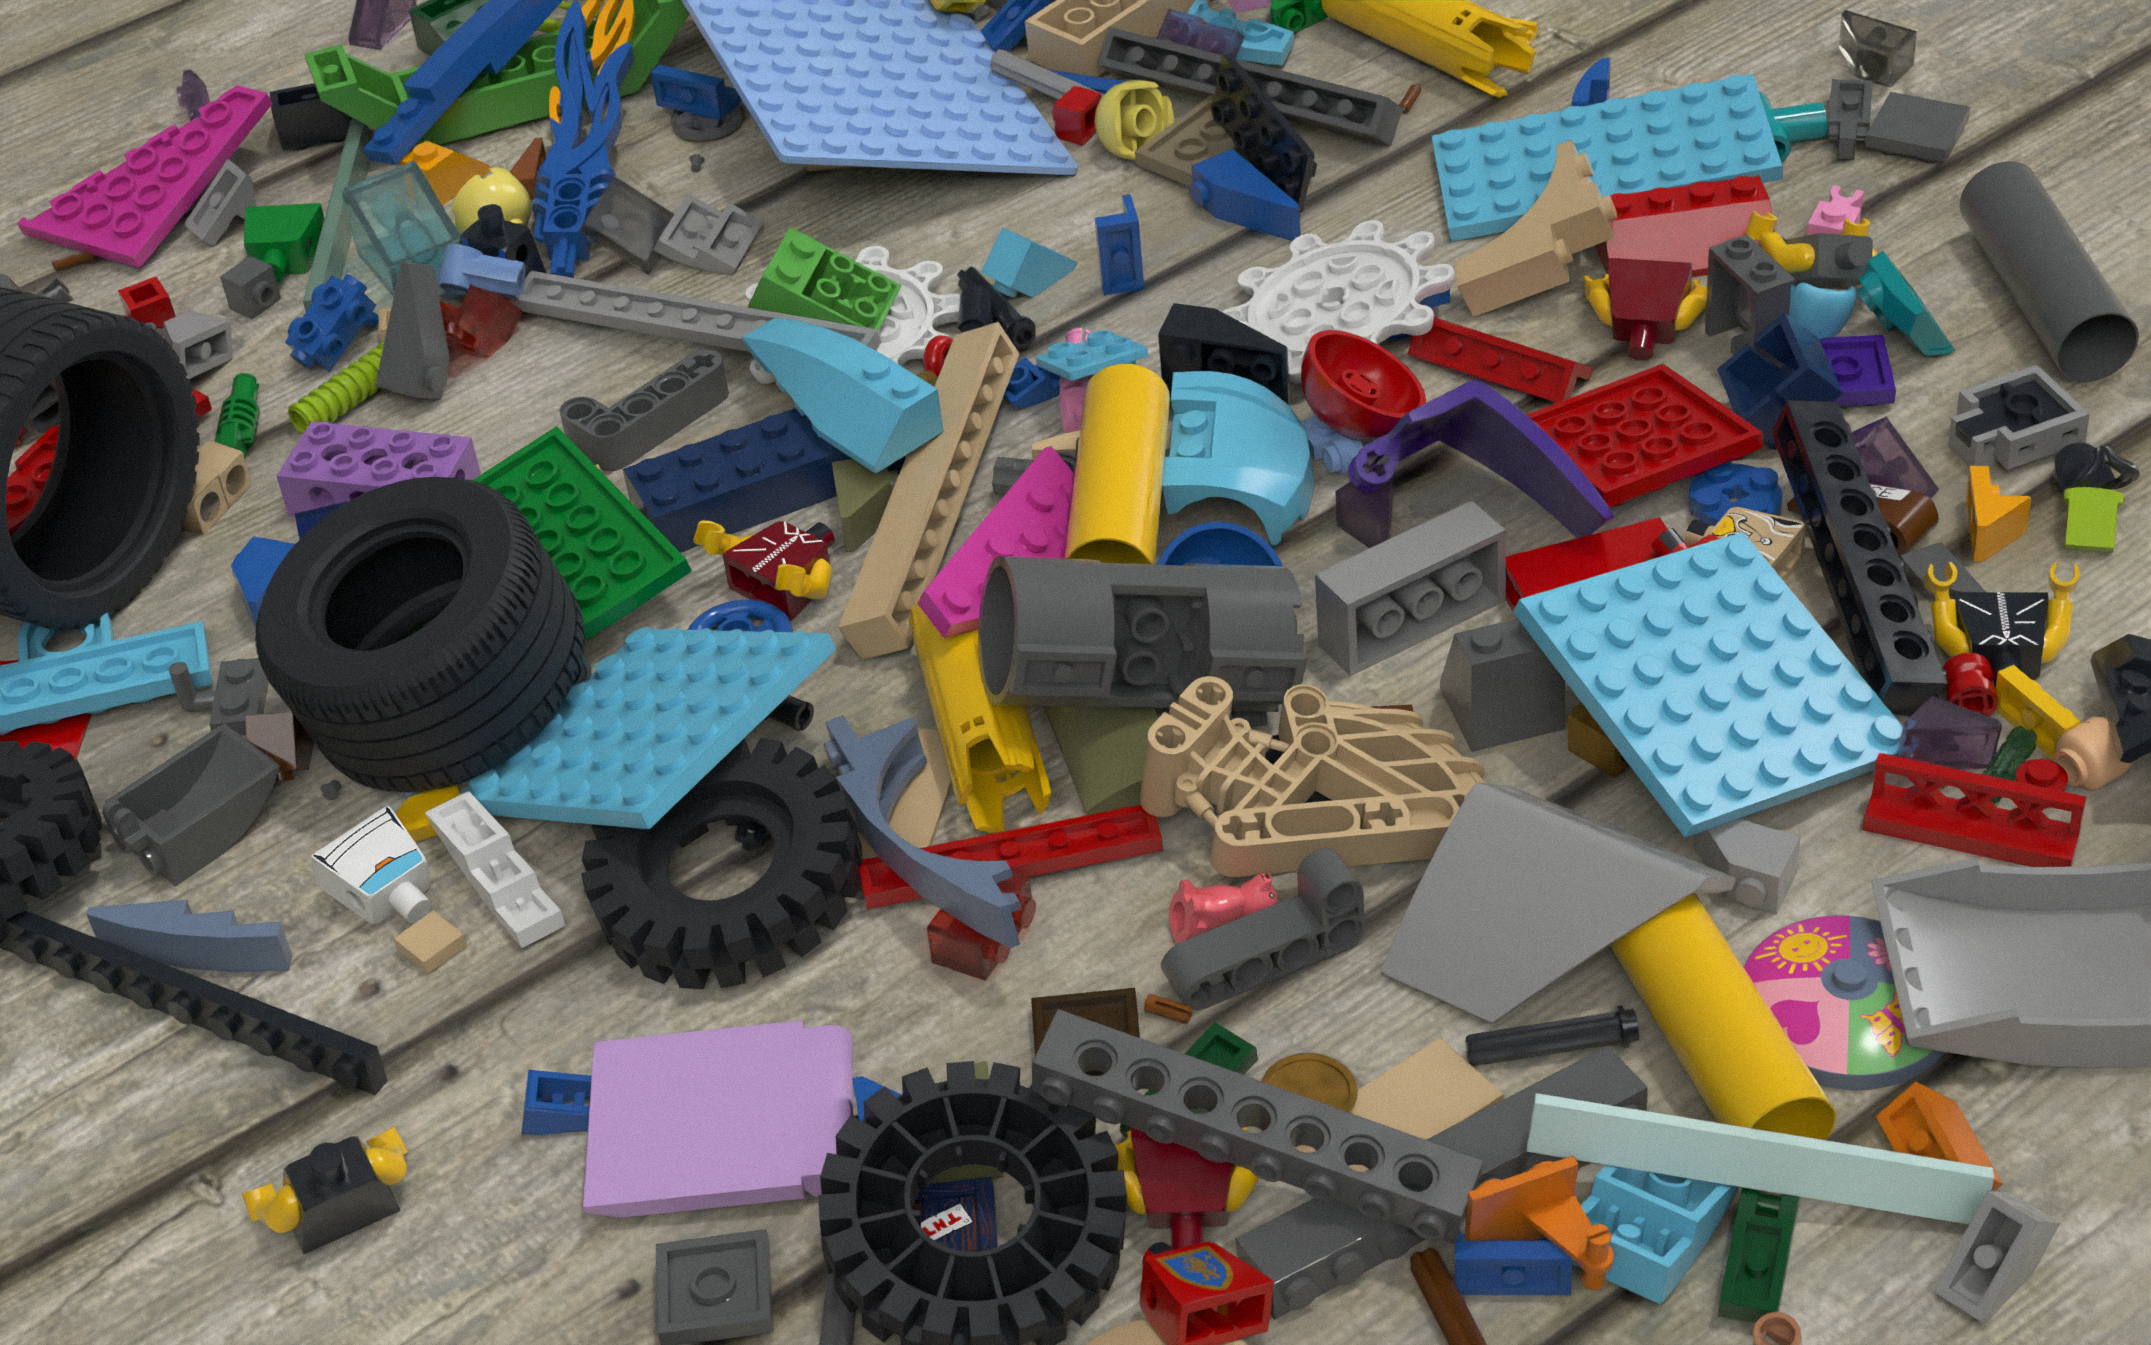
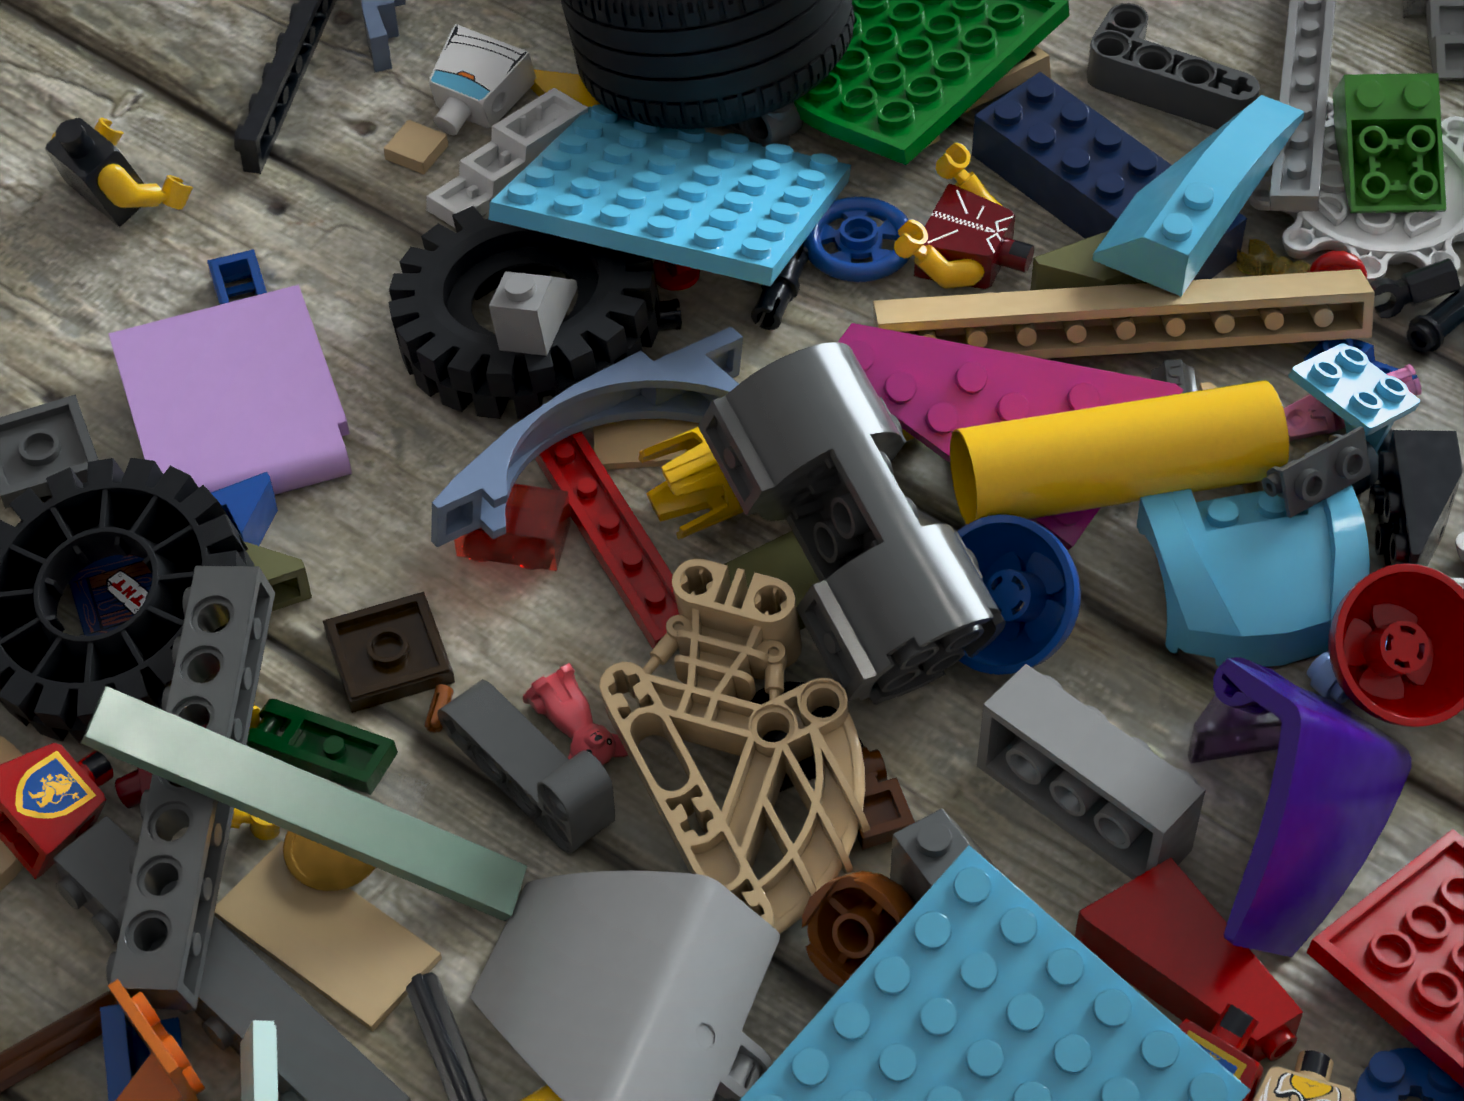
camera: 70 degrees right, 10 degrees up
none -> sand green tile [81,686,527,921]
none -> light grey slope [489,271,578,356]
none -> dark orange cylinder [802,871,915,988]
none -> dark grey hinge [1262,426,1371,518]

